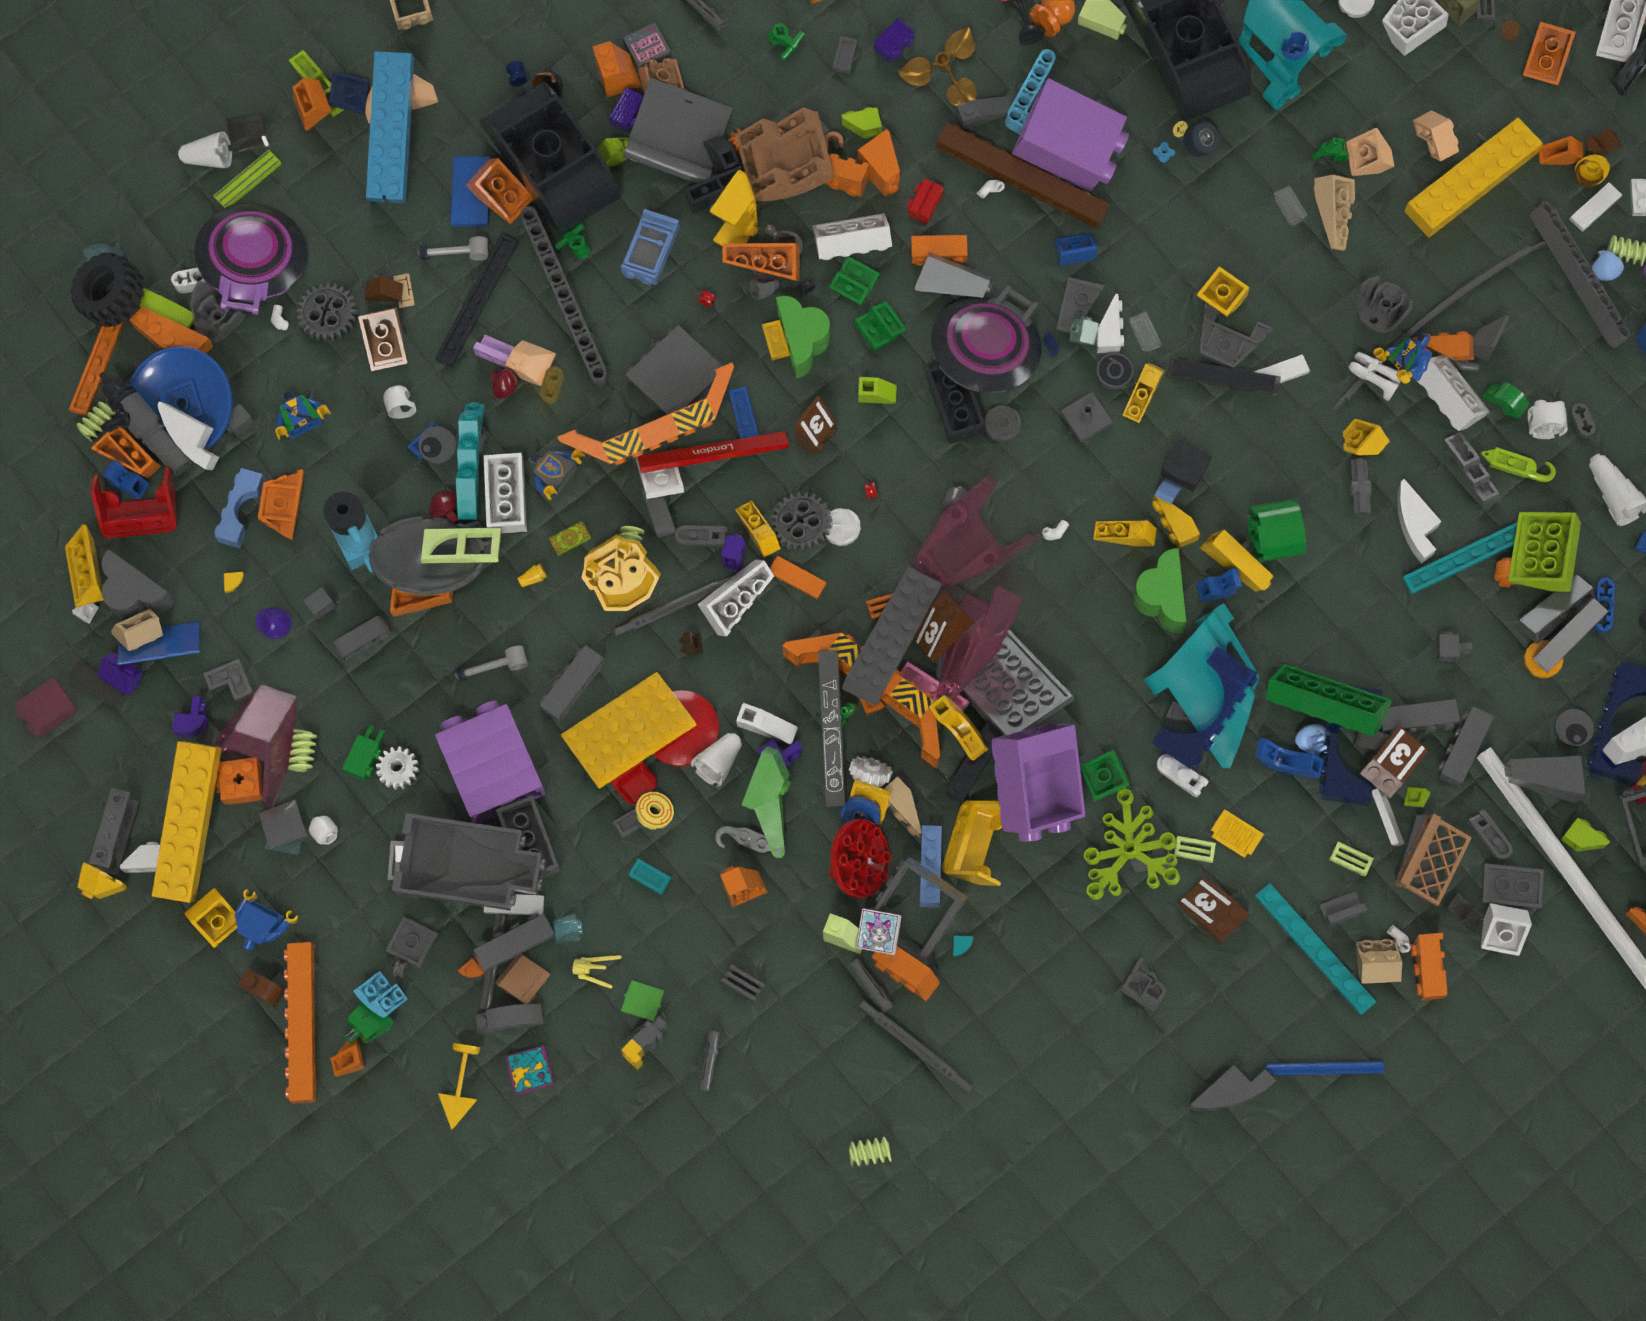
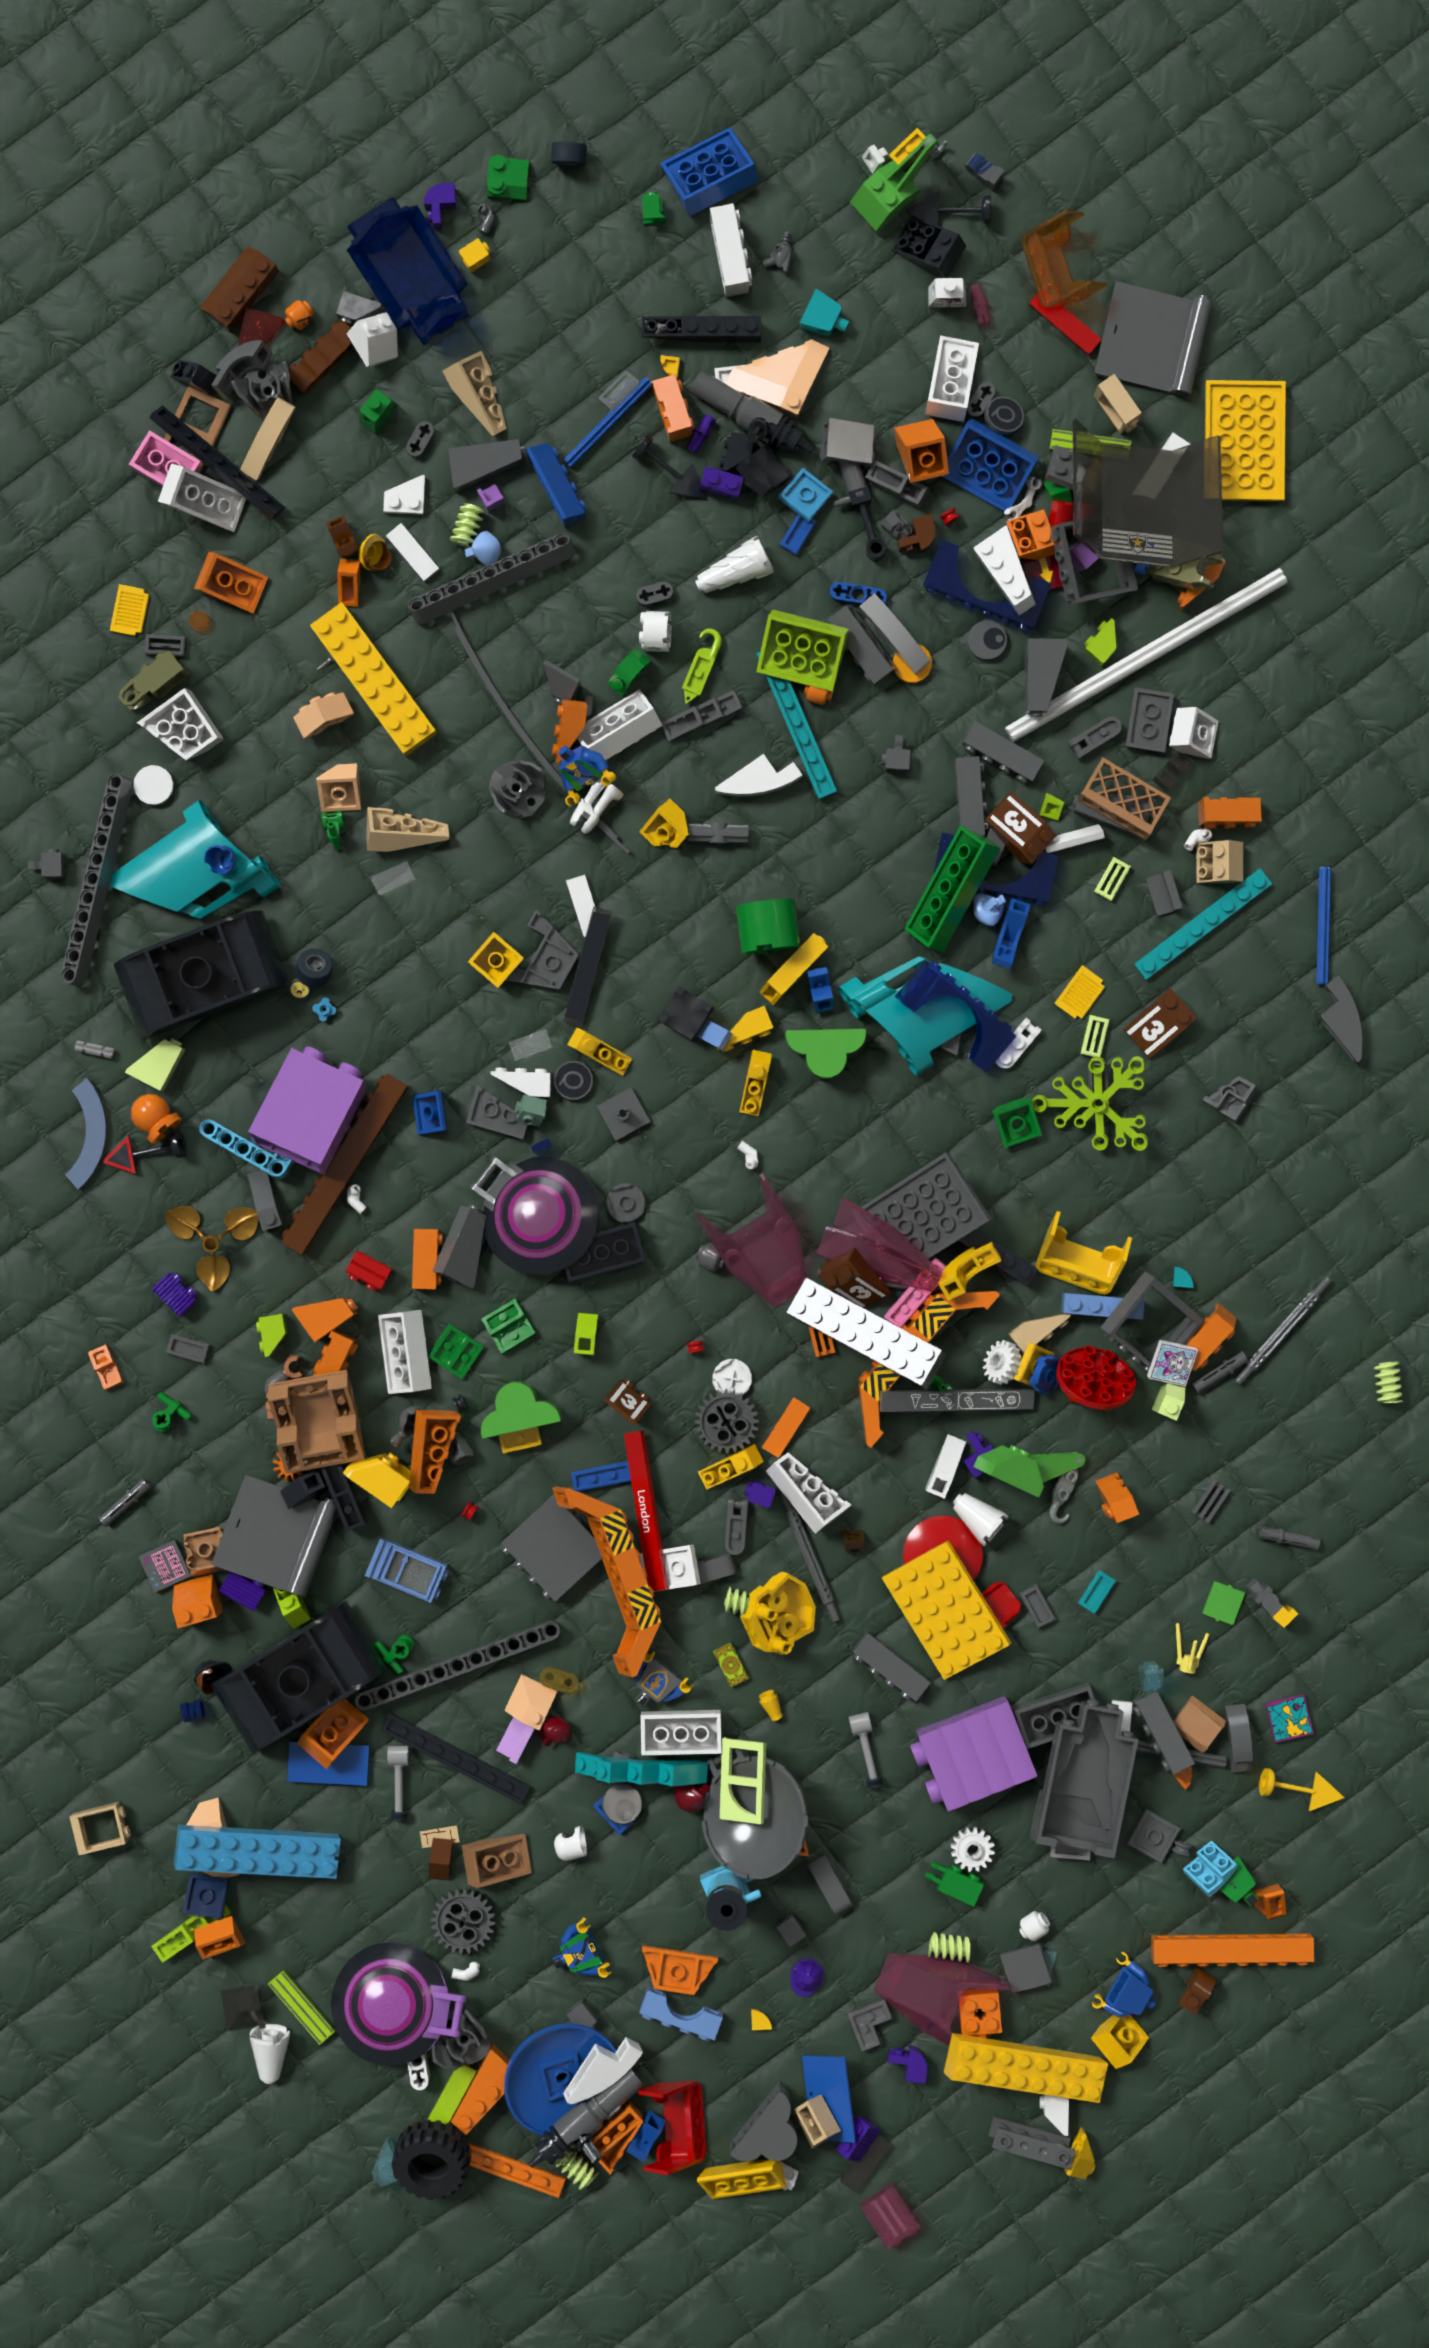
camera: 85 degrees left, 15 degrees up
light yellow tile [635,792,674,830] -> none
medium lavender brick [992,723,1086,842] -> none

